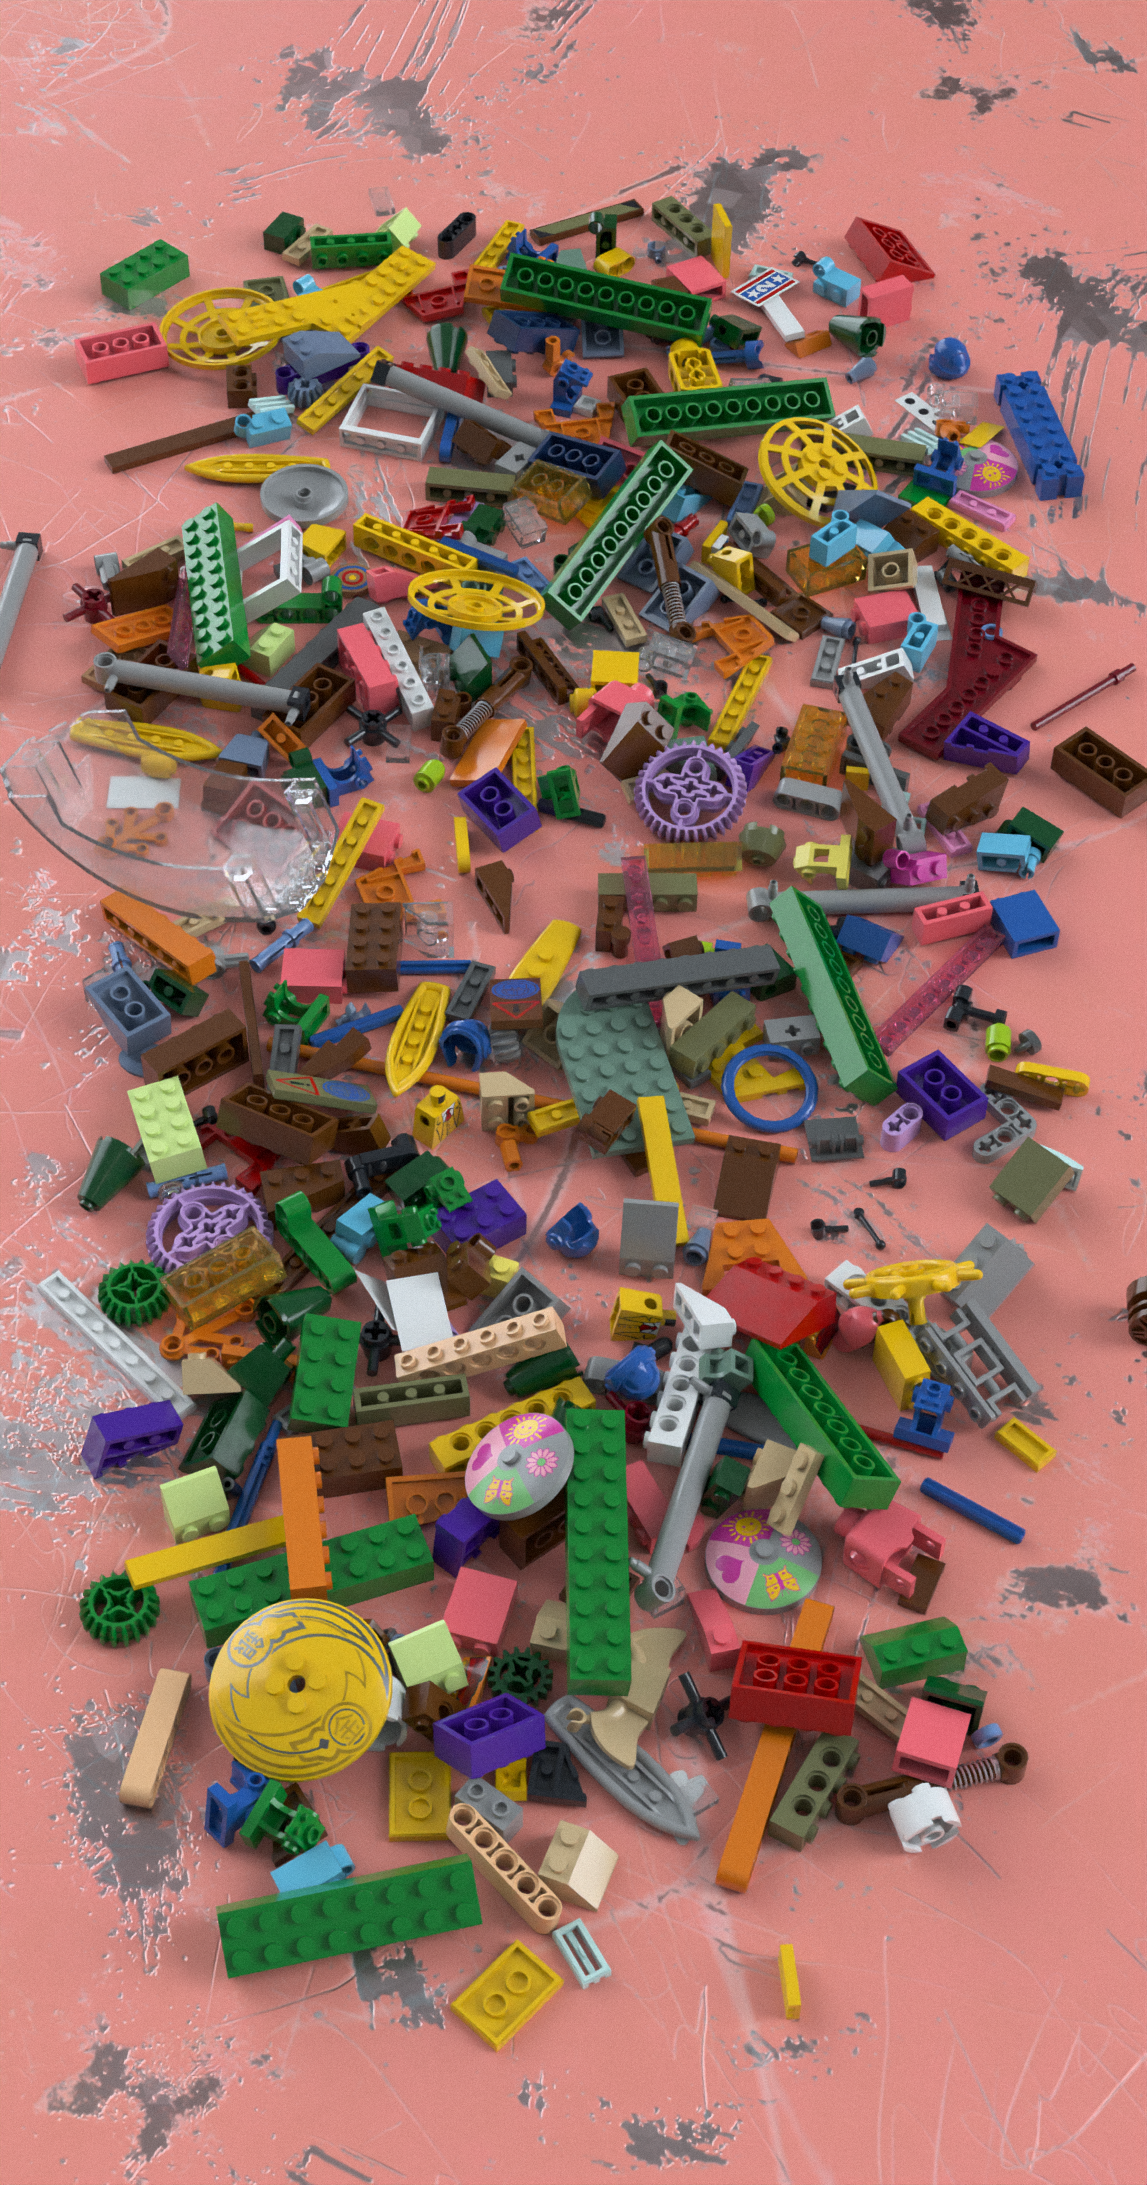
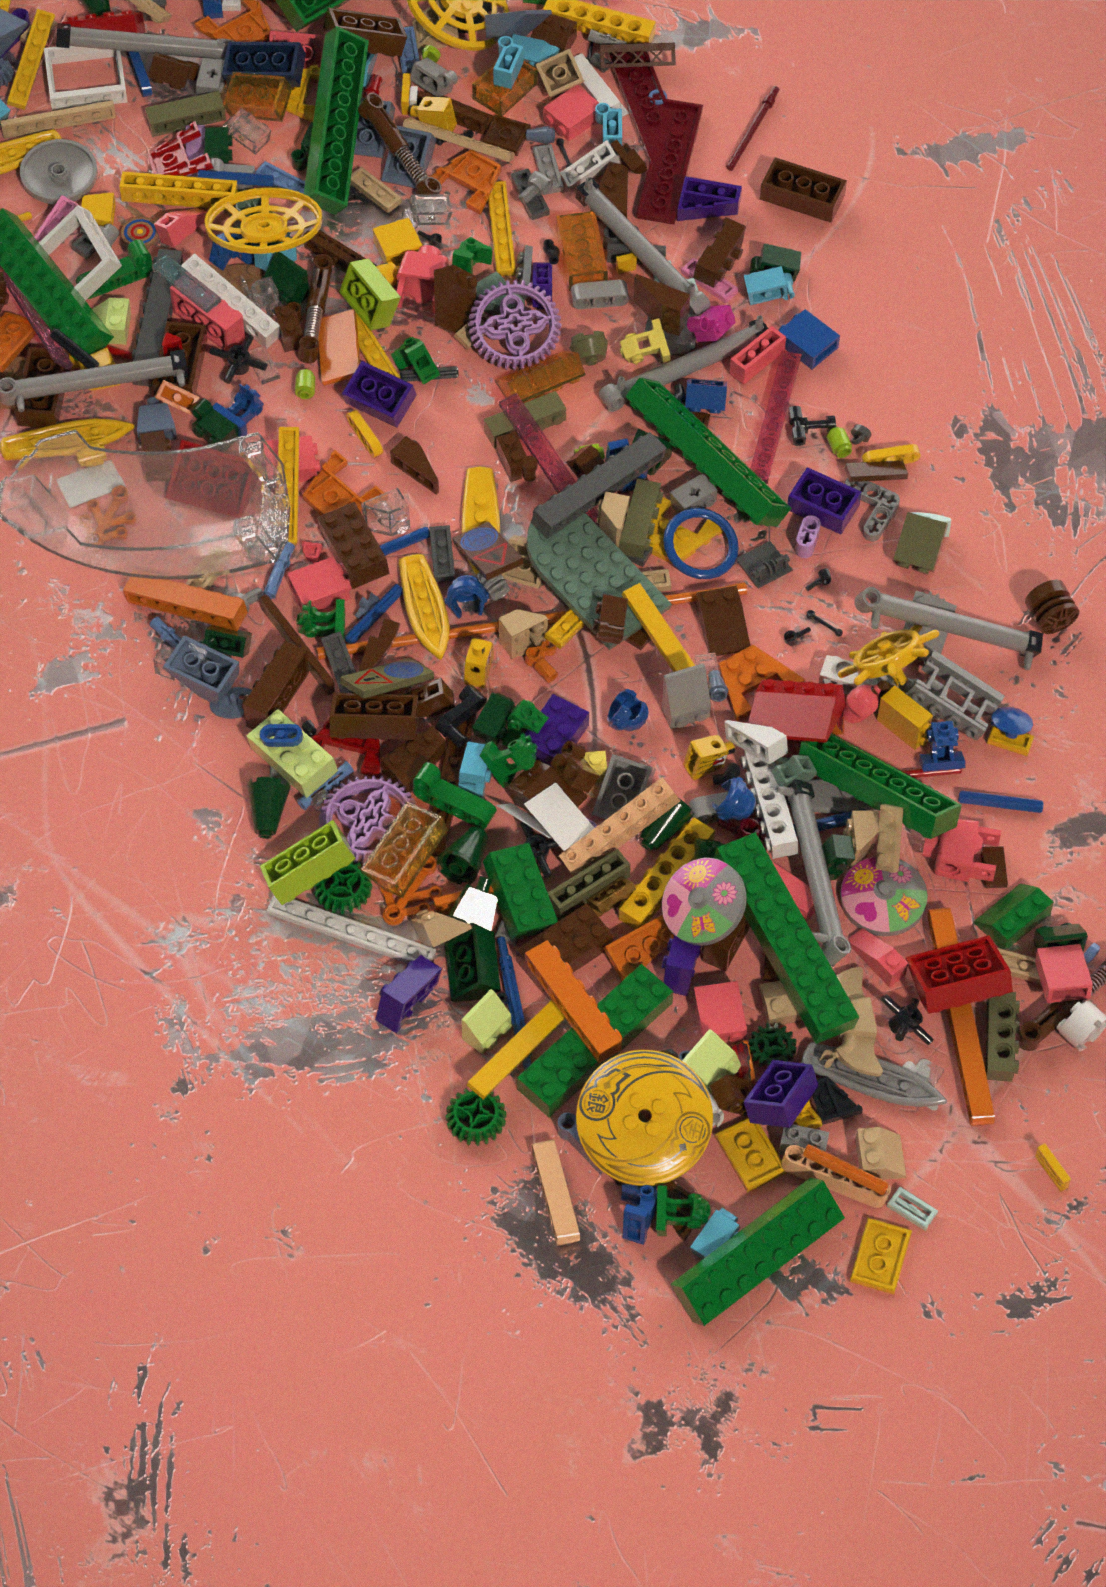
camera: 25 degrees left, 10 degrees up
none -> tan tile [0,100,116,139]
none -> black axle [50,329,99,369]
none -> clear light blue tile [152,254,221,313]
none -> red slope [162,332,183,357]
none -> blue plate [260,724,303,747]
none -> lime brick [260,820,356,905]
none -> coral tile [302,541,323,563]
none -> lime brick [339,258,401,331]
none -> dark grey plate [511,169,550,220]
none -> light grey axle [519,171,553,204]
none -> pearl gold bracket [587,876,636,917]
none -> reddish brown slope [611,139,648,174]
none -> orange axle [803,1144,889,1195]
none -> light grey piece [854,587,1043,670]
none -> blue dish [990,707,1033,739]

